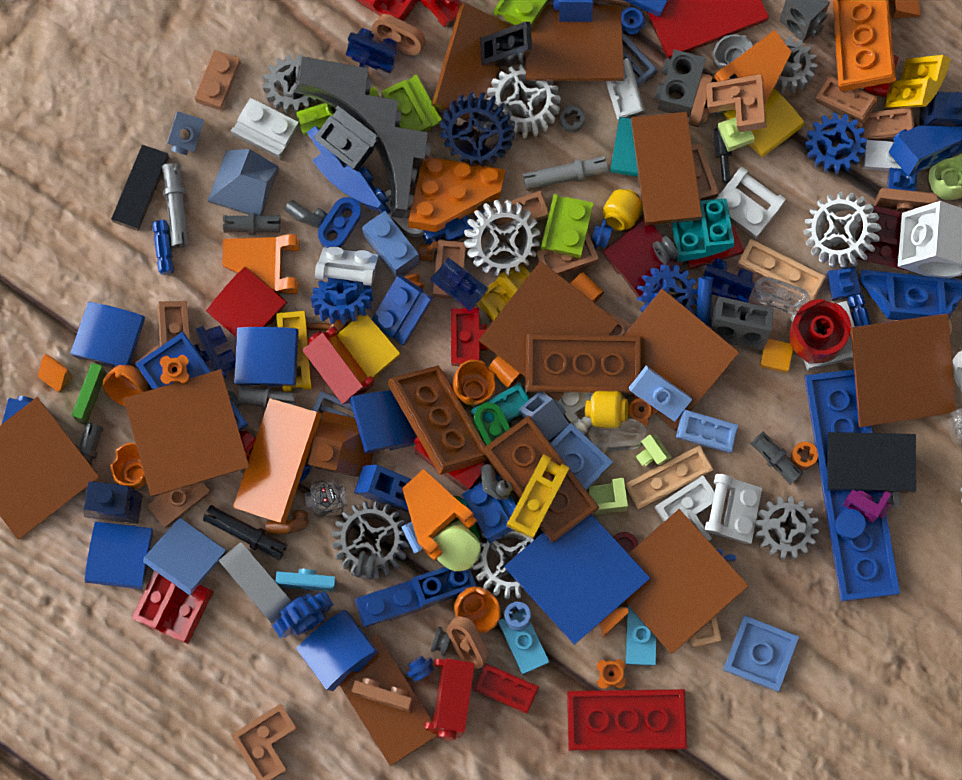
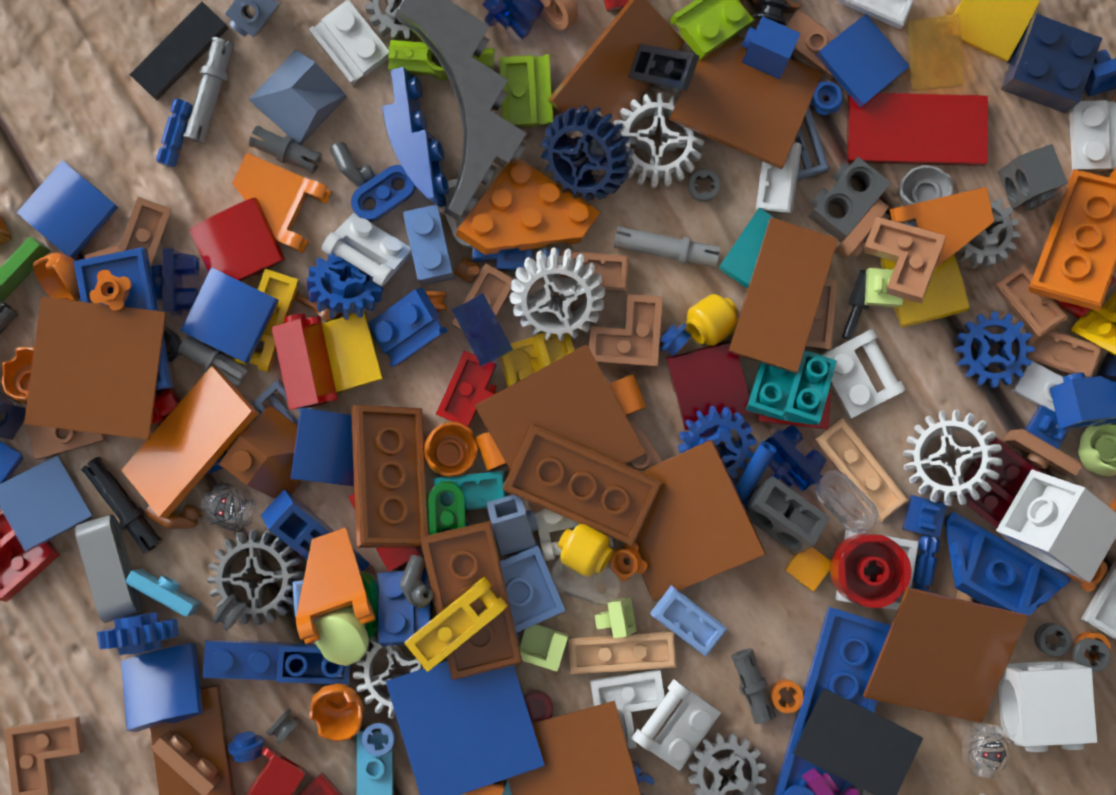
camera: 20 degrees right, 10 degrees up
plate [314,105,382,172] -> none
nougat plate [447,617,489,669] -> none
lime plate [541,194,593,258] -> none
light blue plate [629,366,692,422] -> none
dark grey bush [653,236,678,265] -> none

